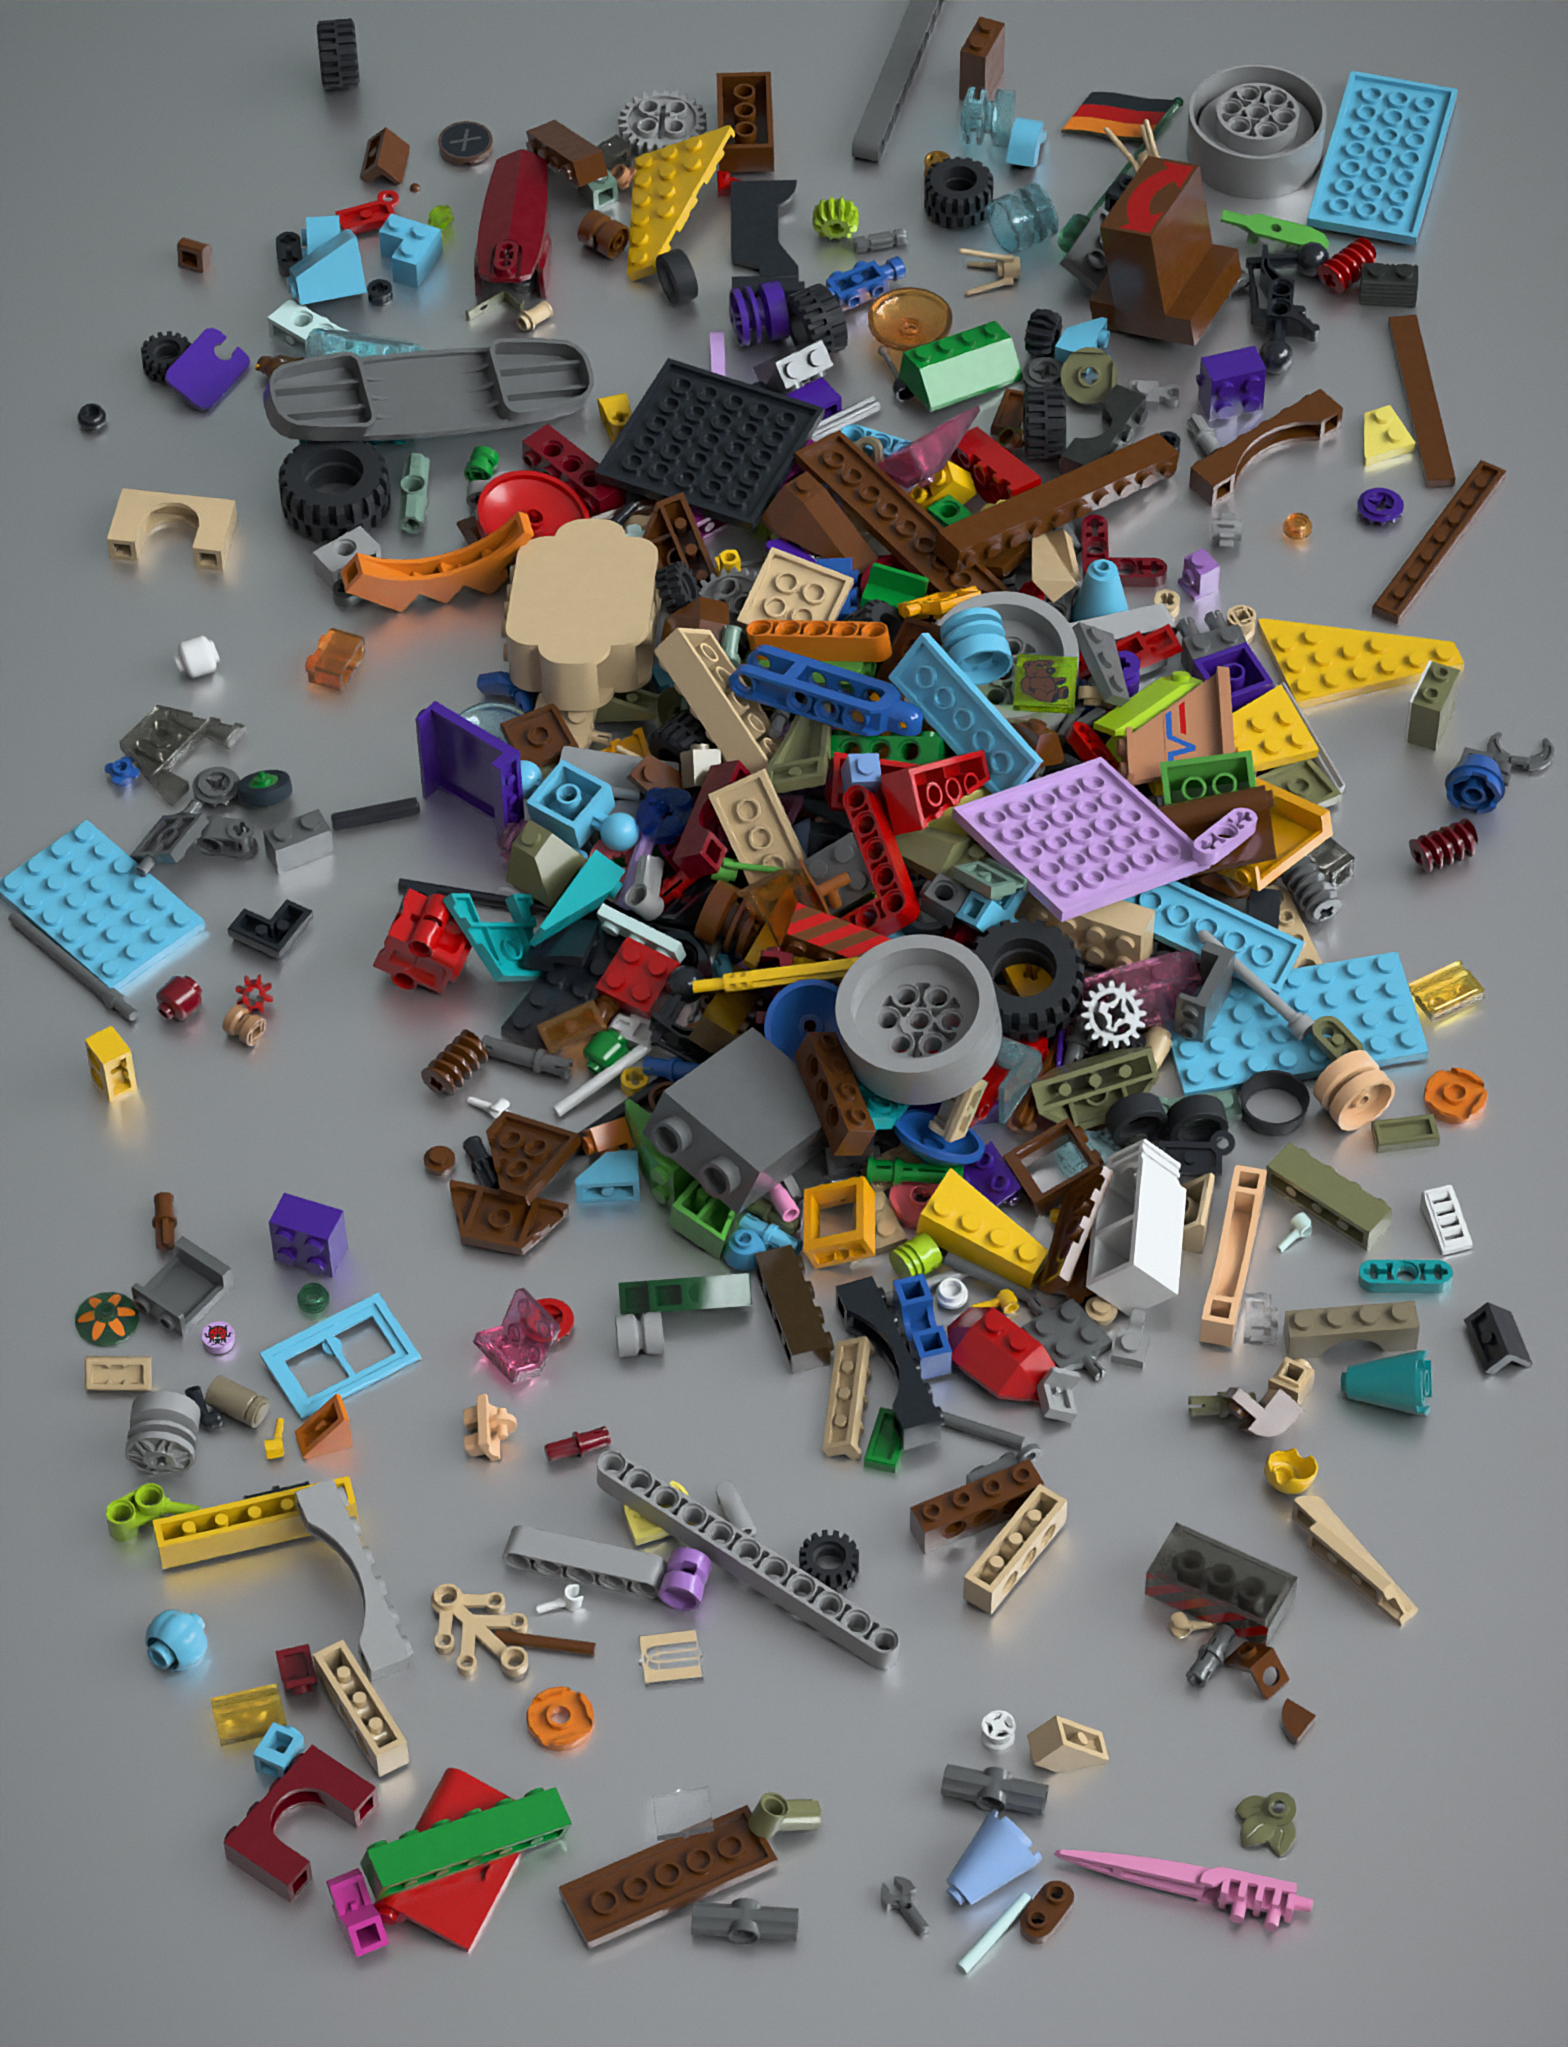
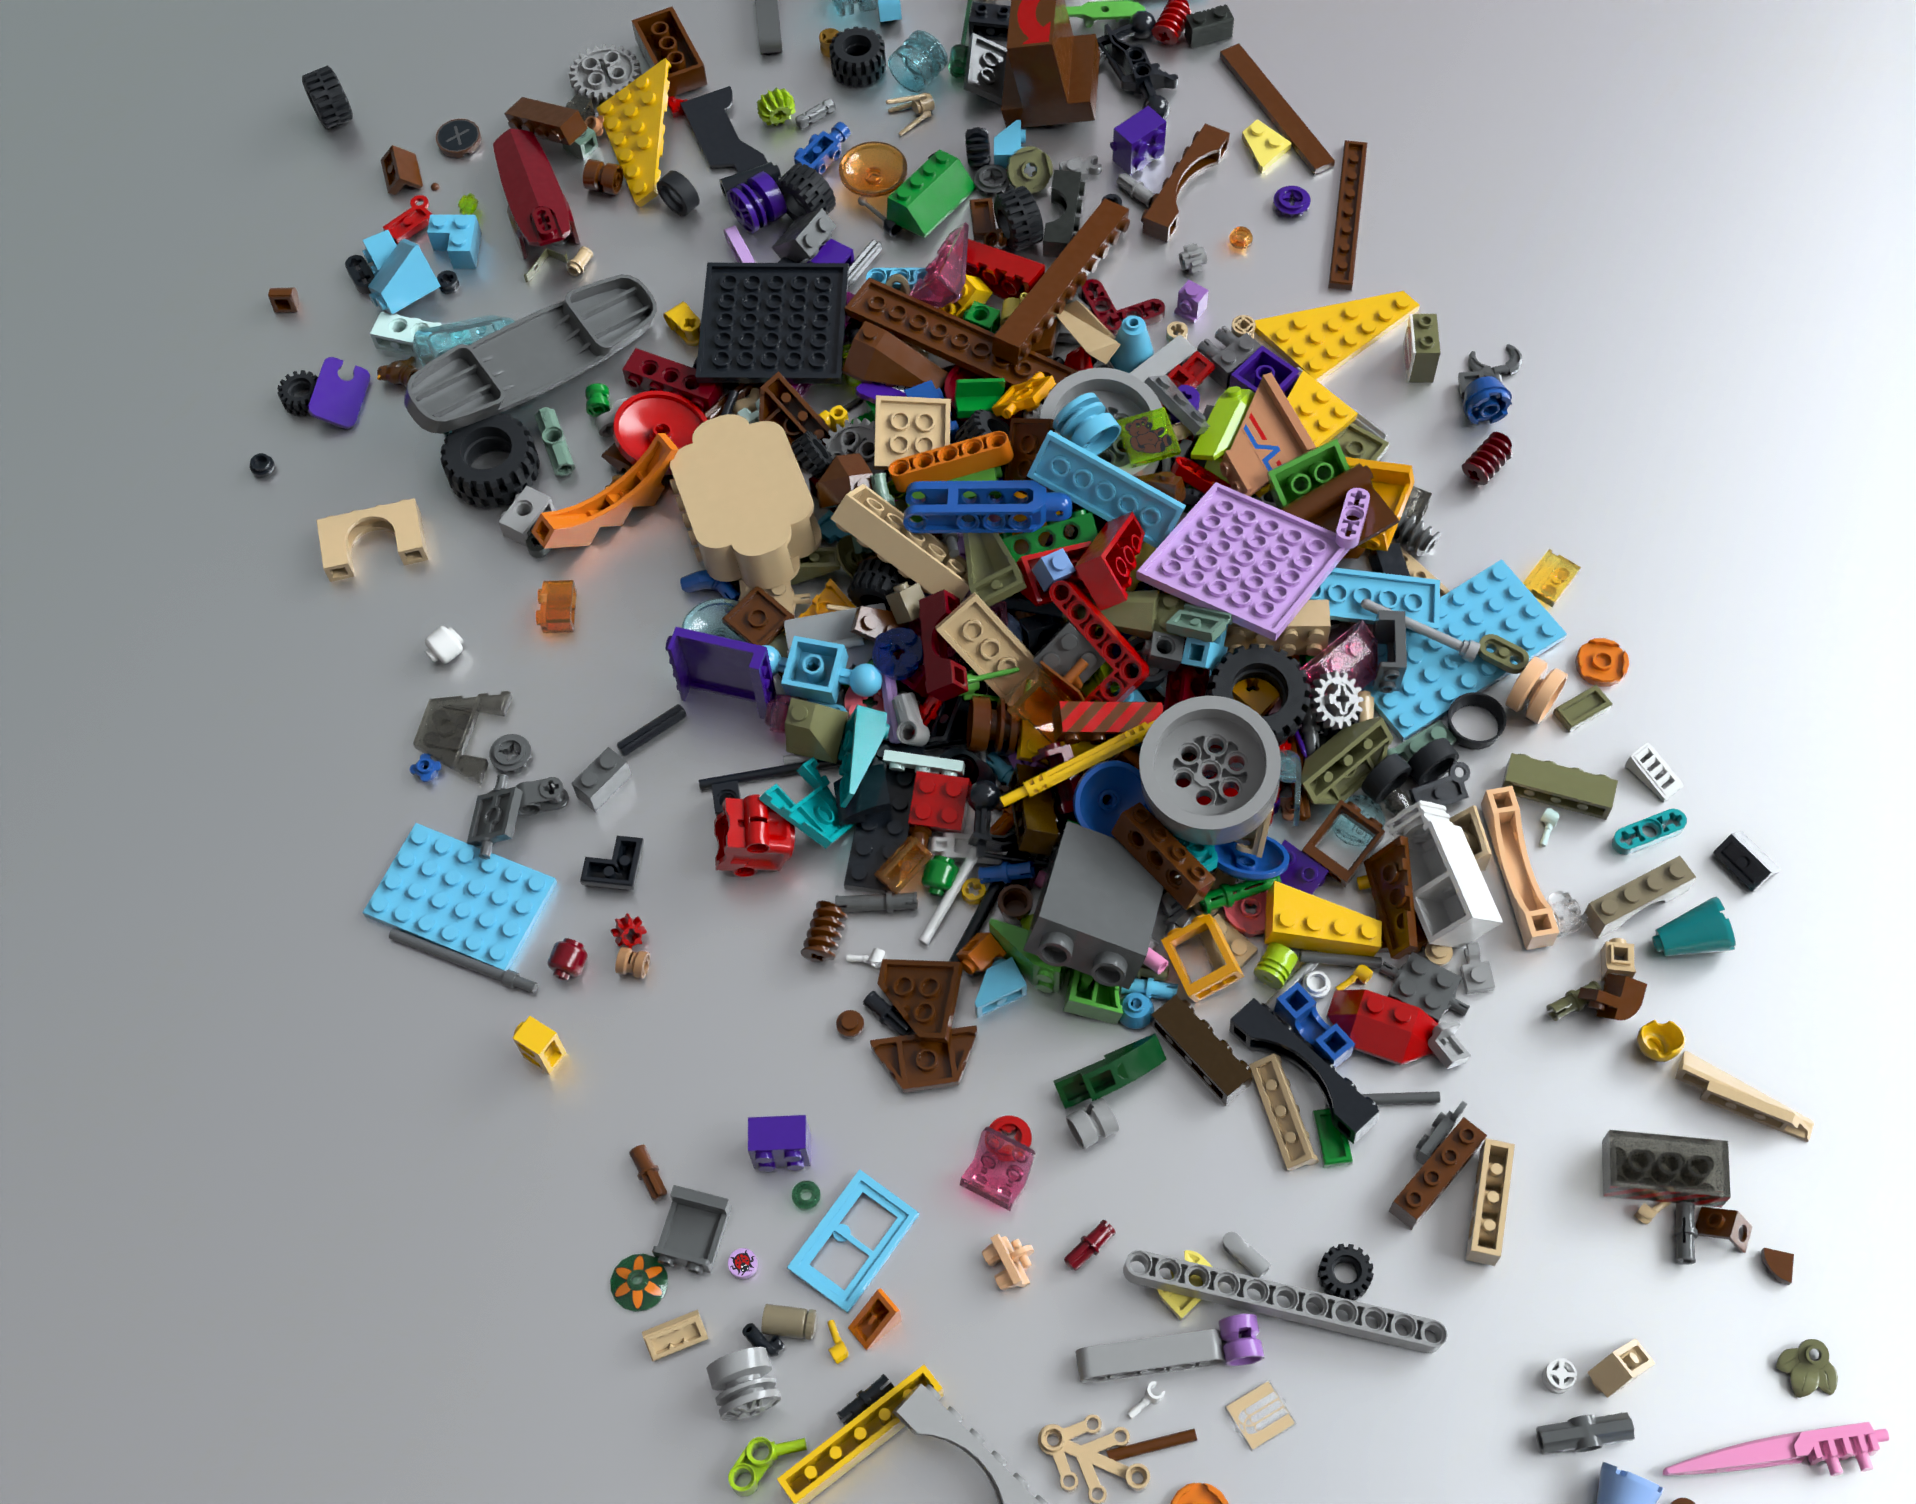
camera: 20 degrees left, 10 degrees up
black wheel [237,770,292,807] -> none

